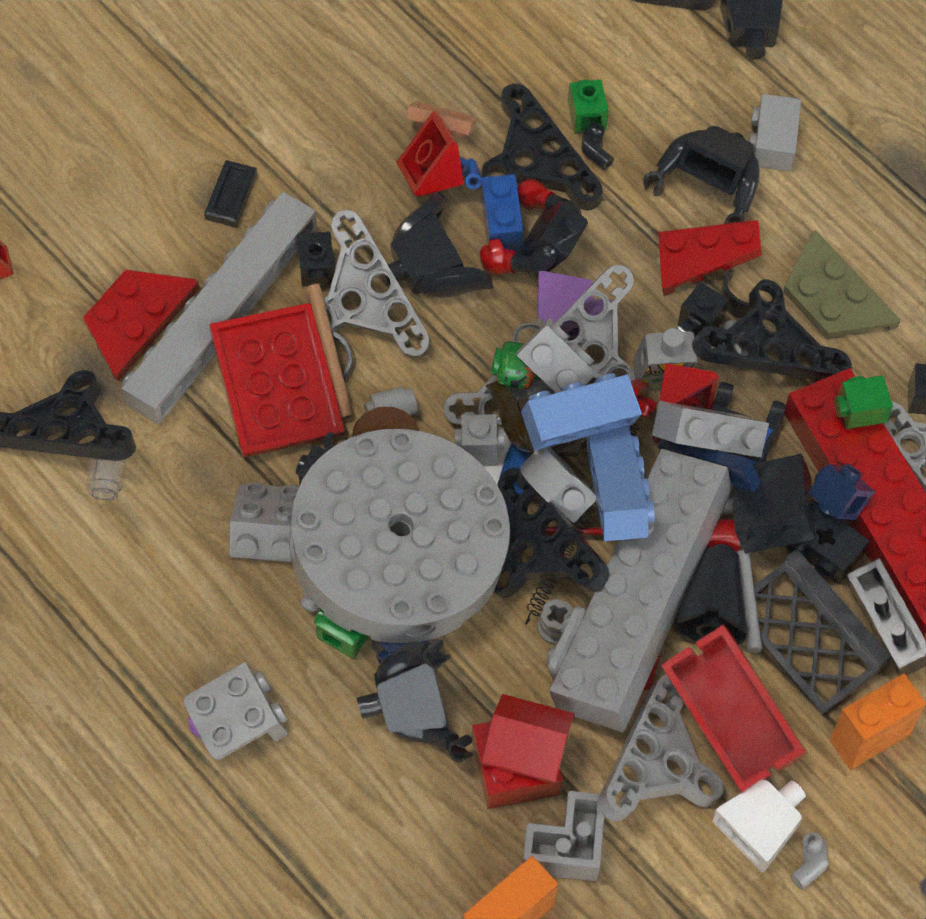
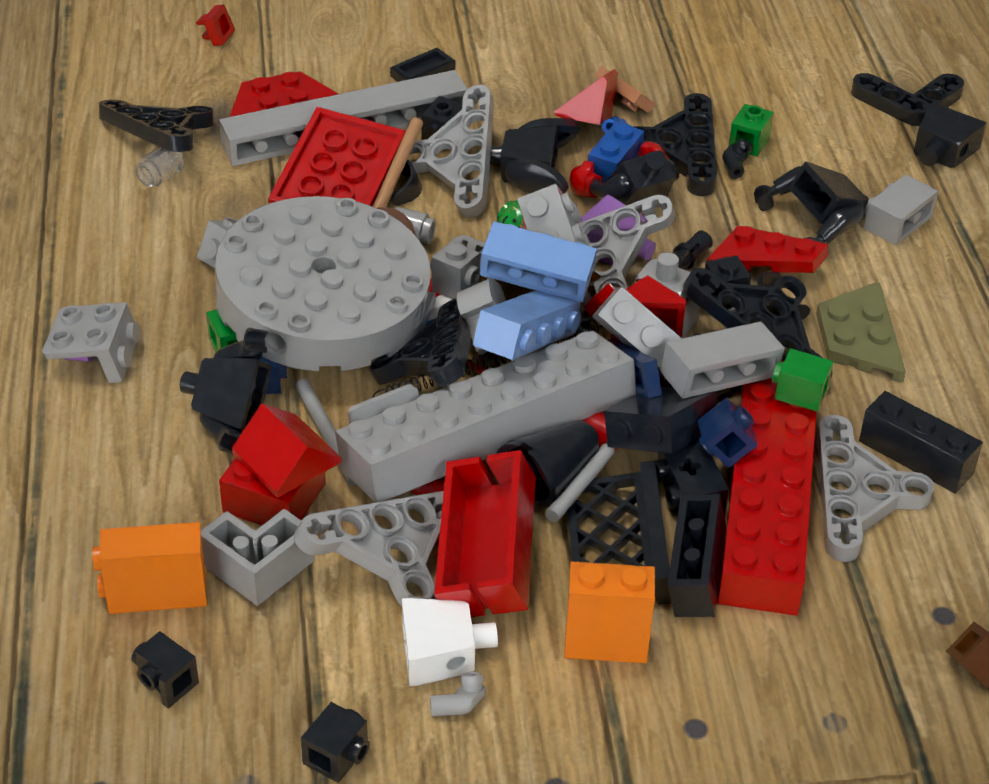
camera: 35 degrees right, 20 degrees down
none -> light grey bar [295,379,357,486]
none -> light grey brick [660,322,785,399]
none -> black pin [673,230,713,270]

